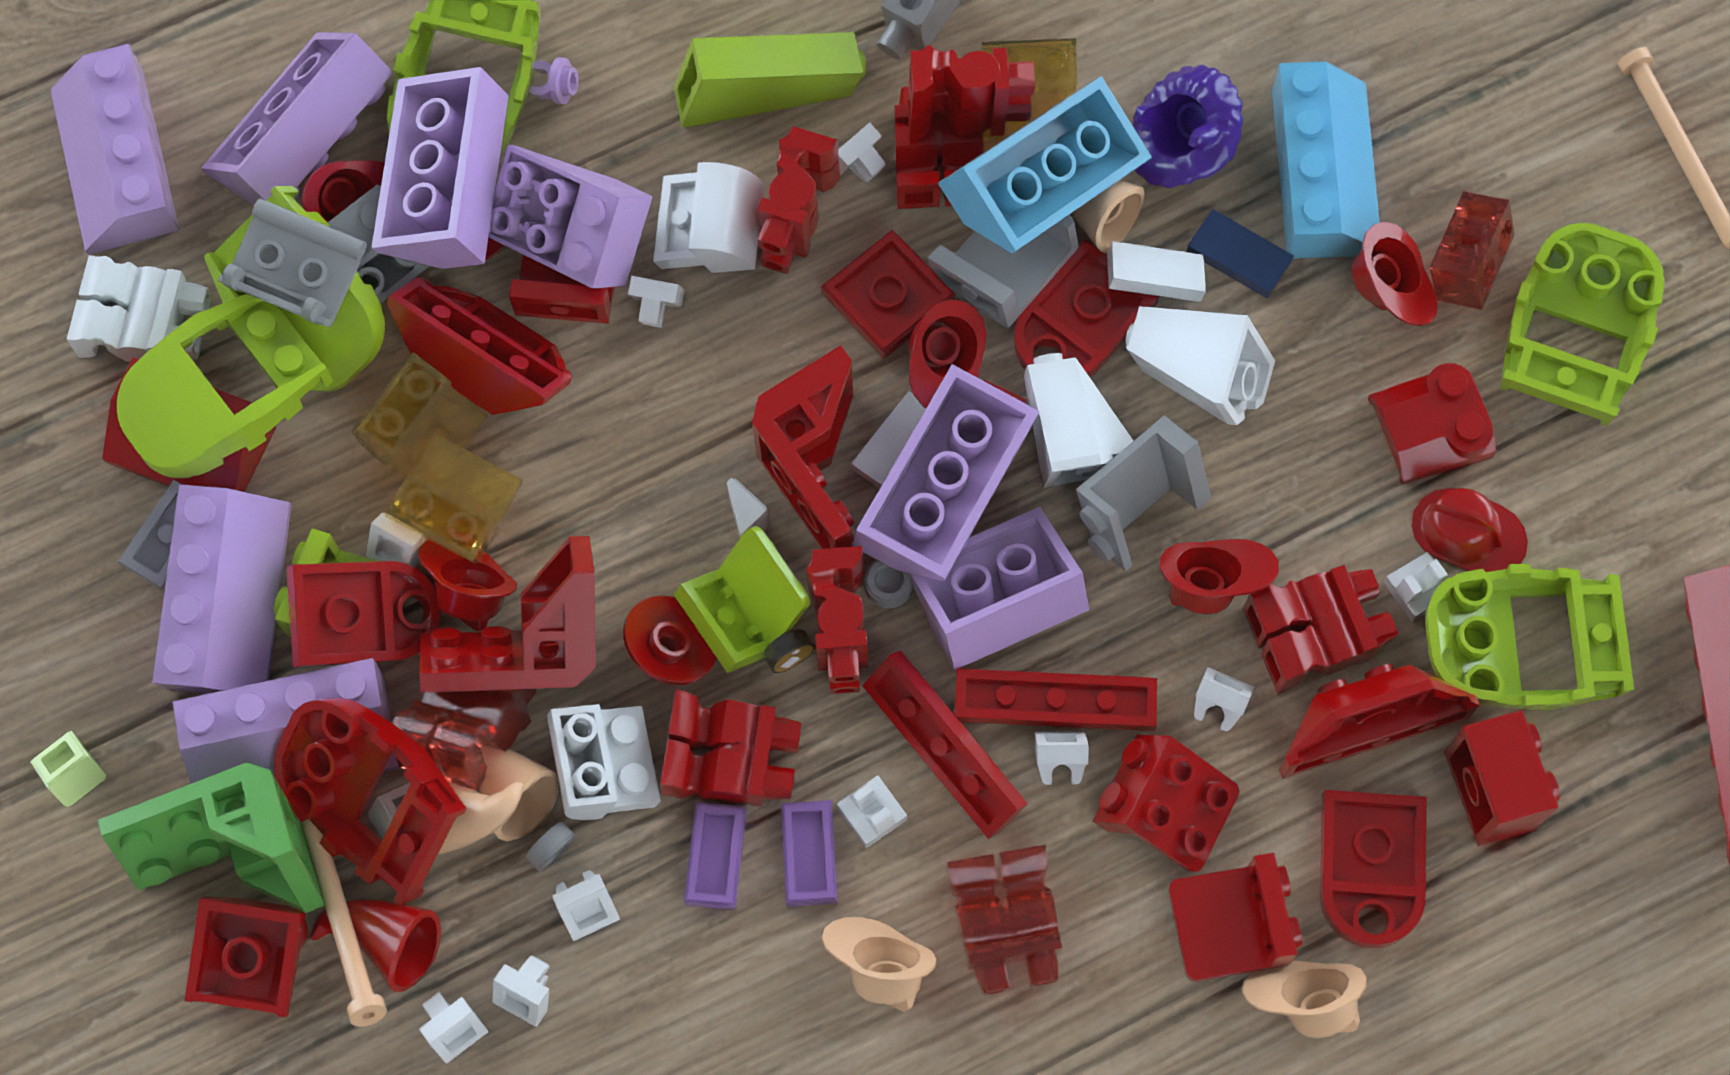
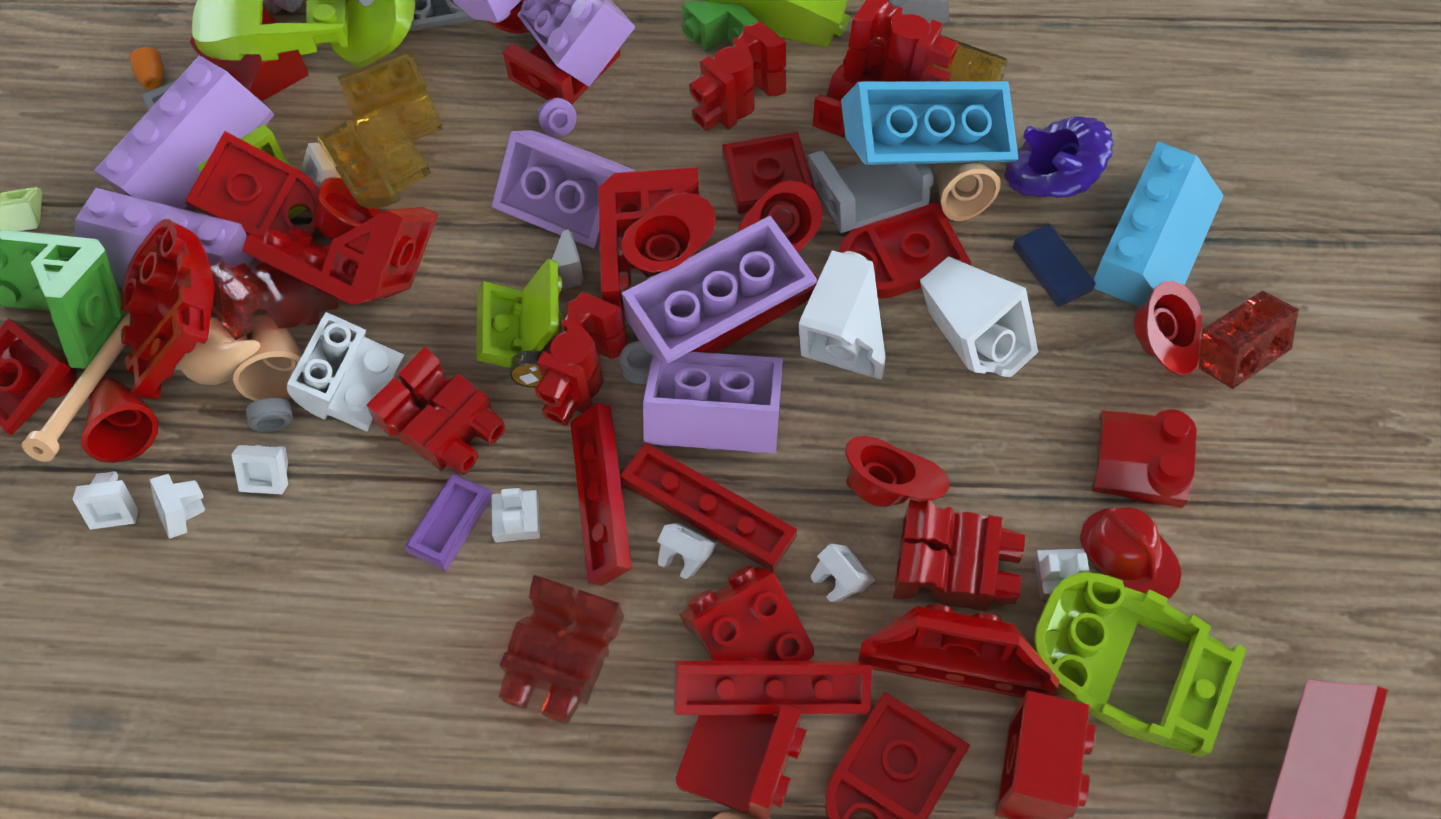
camera: 30 degrees right, 10 degrees down
red wedge [387,277,572,415] -> none
red dish [623,595,717,685] -> none
white tile [628,276,685,328] -> none
white brick [653,162,764,273] -> none
medium lavender tile [684,802,747,910] -> none
light nougat piece [822,917,936,1012] -> none
white tile [838,122,886,183] -> none
light grey panel [1076,415,1212,572] -> none
white tile [1107,241,1206,302] -> none
lime slope [1500,223,1665,426] -> none
none -> orange hose [129,47,165,90]
none -> lavender slope [491,130,635,249]
none -> lavender plate [537,98,577,137]
none -> red piece [621,192,716,278]
none -> red plate [674,661,872,715]
none -> bright green slope [682,1,759,52]

